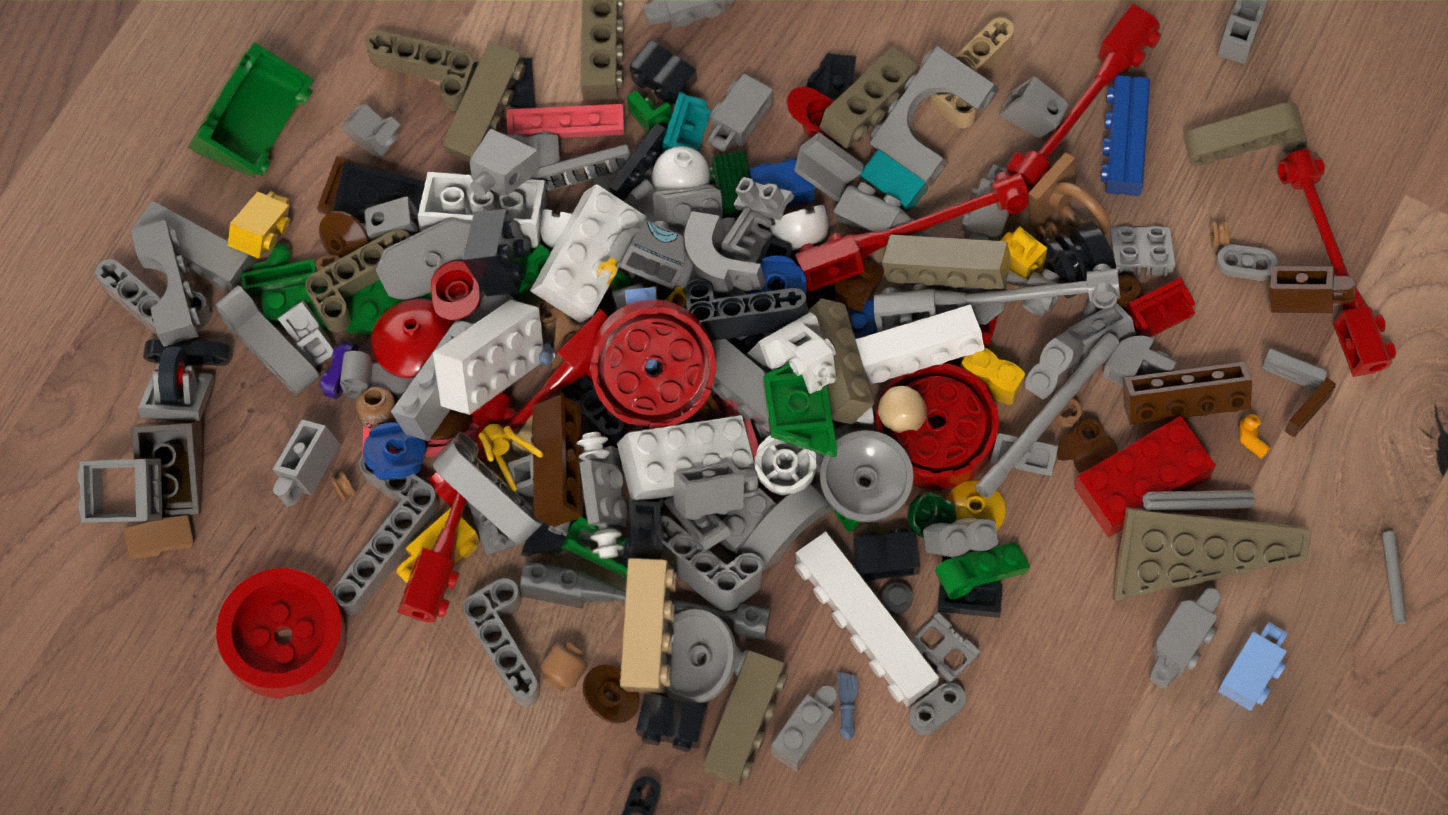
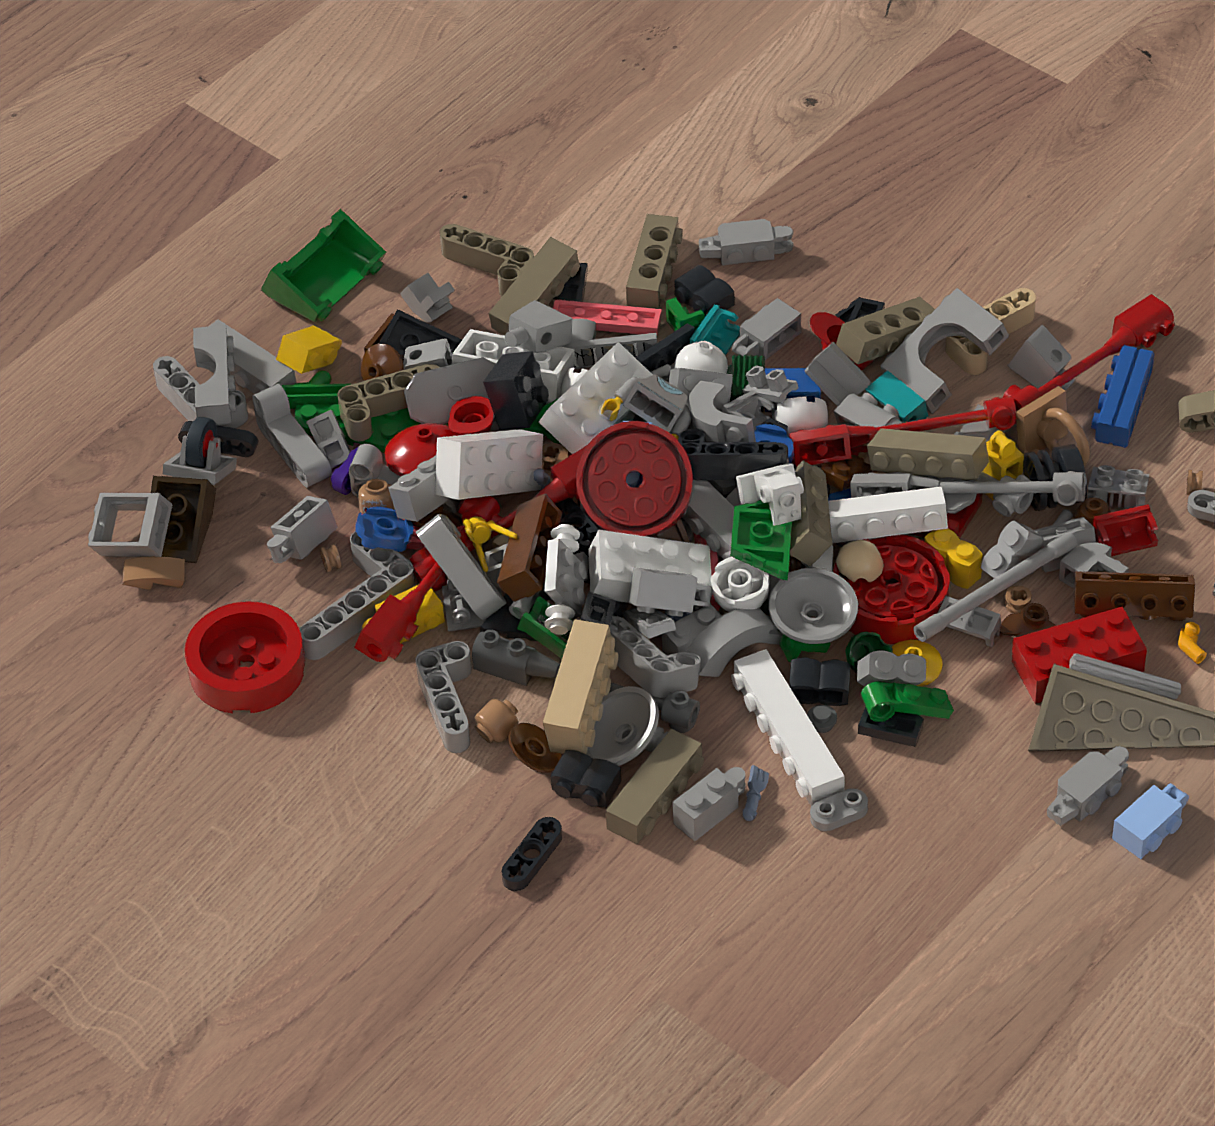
camera: 10 degrees right, 20 degrees down
light grey piece [910,612,980,683] -> none

